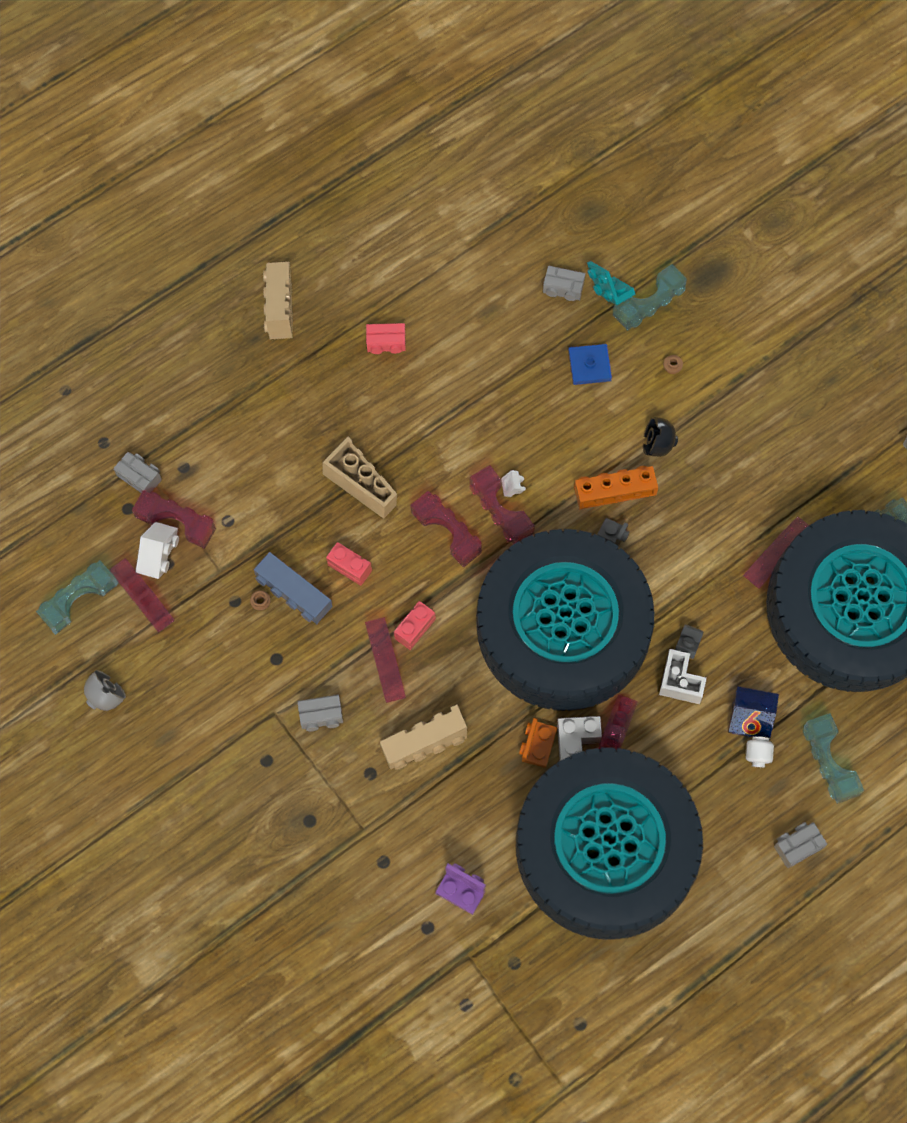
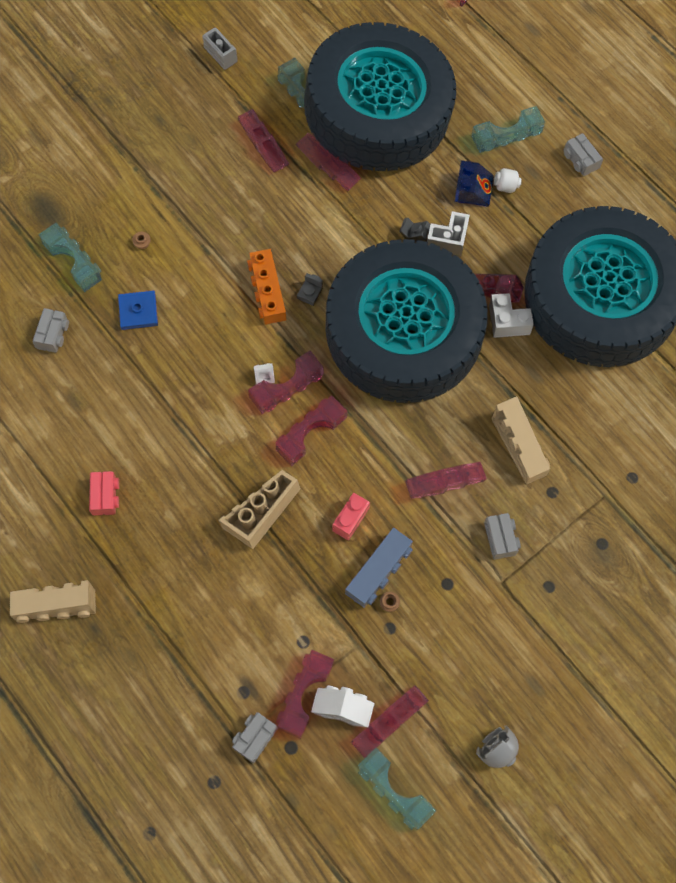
camera: 95 degrees left, 0 degrees up
coral brick [394,601,436,650] -> none
medium lavender bracket [435,864,486,915] -> none
orange bracket [519,718,557,768] -> none
teal bracket [587,261,635,305] -> none
black cylinder [643,417,678,457] -> none
none -> clear pink slope [238,109,289,173]

